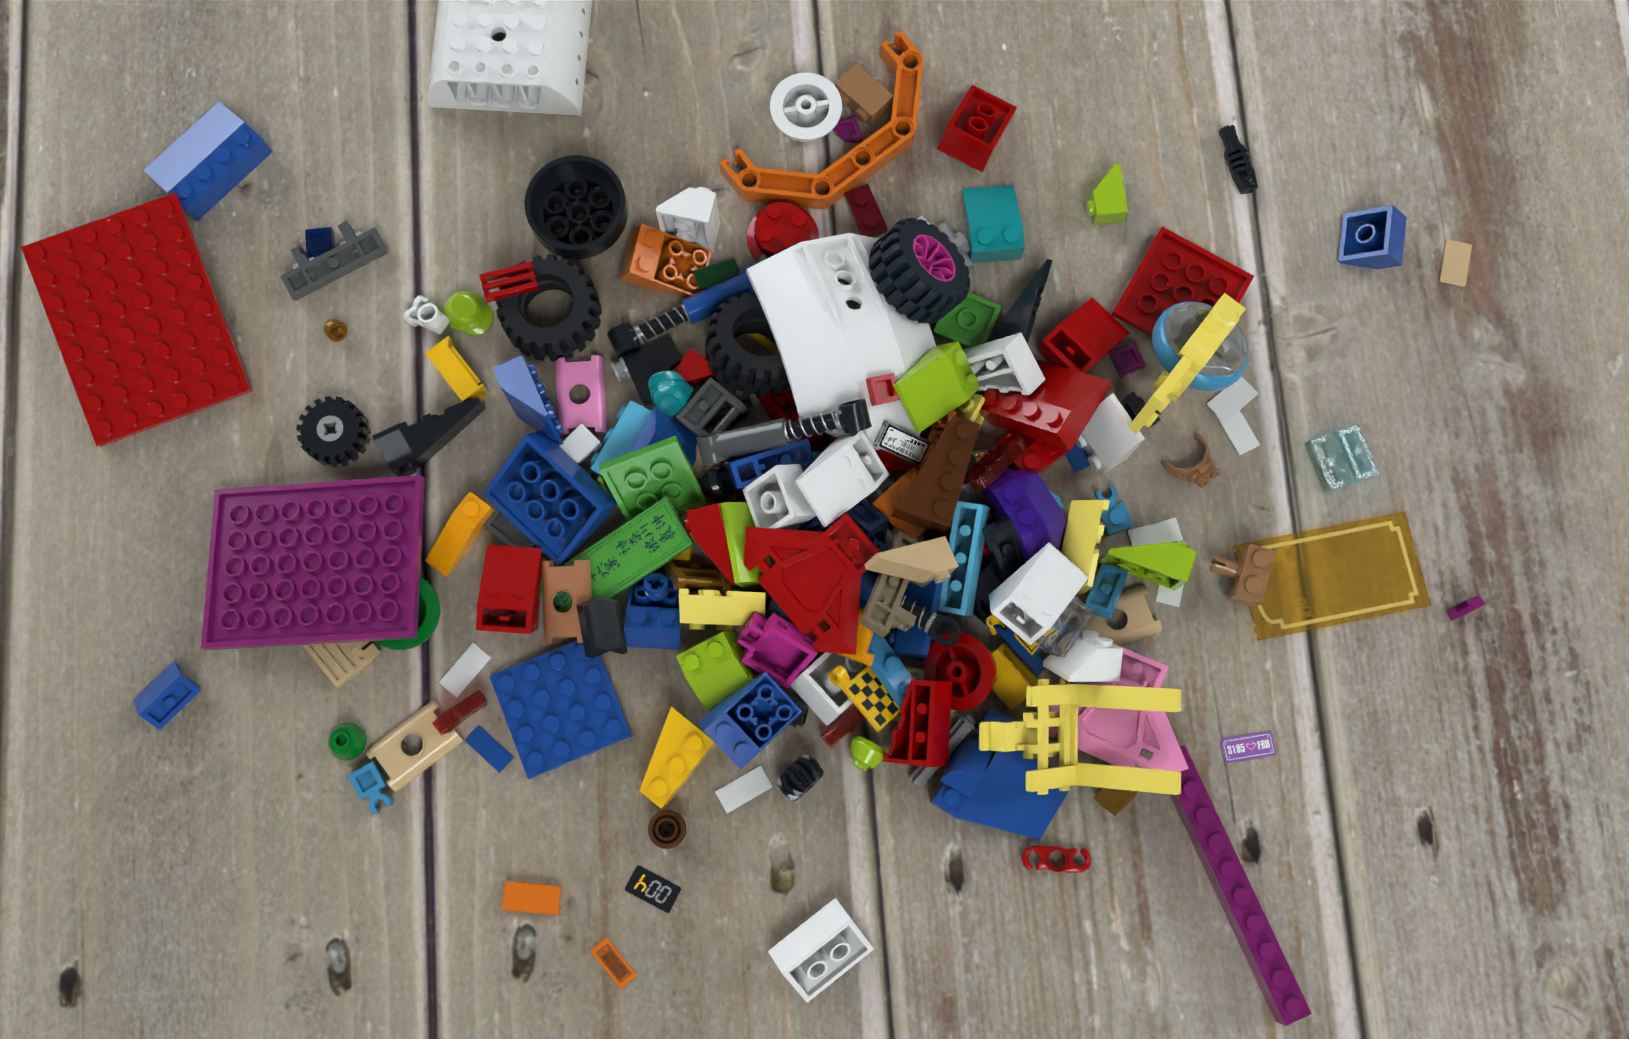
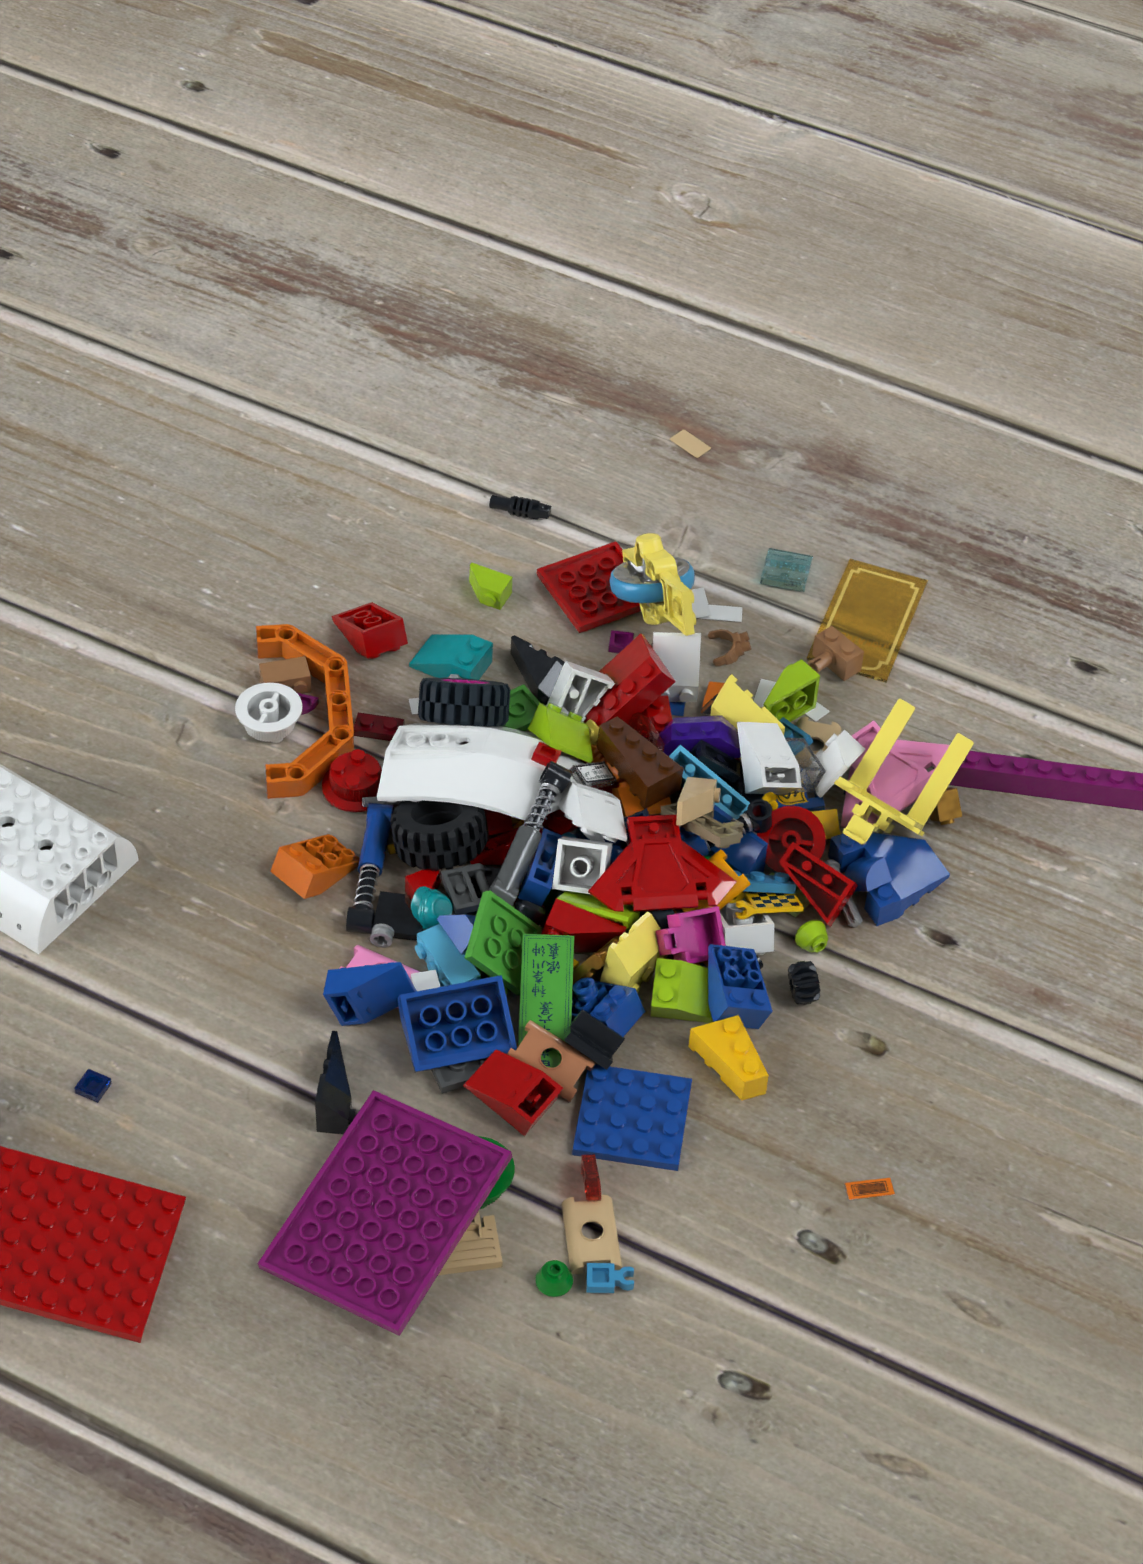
camera: 60 degrees left, 30 degrees down
blue panel [133,661,201,730] -> none
dark grey hinge [280,221,389,301] -> none
black wheel [296,396,371,467] -> none
pearl gold hinge [323,319,347,342] -> none
white plate [403,295,450,334] -> none
yellow window [425,336,489,402] -> none
light orange slope [425,492,494,577] -> none
white sticker [438,643,491,698] -> none
lime hat [444,291,494,336] -> none
blue sticker [465,726,514,773] -> none
red tile [479,261,539,303] -> none
black tyre [496,255,602,362] -> none
orange tile [501,881,563,915] -> none
black wheel [524,155,628,259] -> none
black sticker [625,865,681,913] -> none
reddish brown cone [648,810,686,849] -> none
white slope [656,187,720,252] -> none
dark green sticker [693,259,739,290] -> none
white sticker [715,765,773,813] -> none
white slope [768,898,874,1003] -> none
clear red pin [820,706,865,748] -> none
red piece [1021,845,1092,873] -> none
red slope [1037,297,1130,374] -> none
medium lavender sticker [1220,731,1277,764] -> none
blue slope [1338,205,1407,269] -> none
magenta tile [1446,596,1485,621] -> none
none -> orange sticker [701,681,725,715]

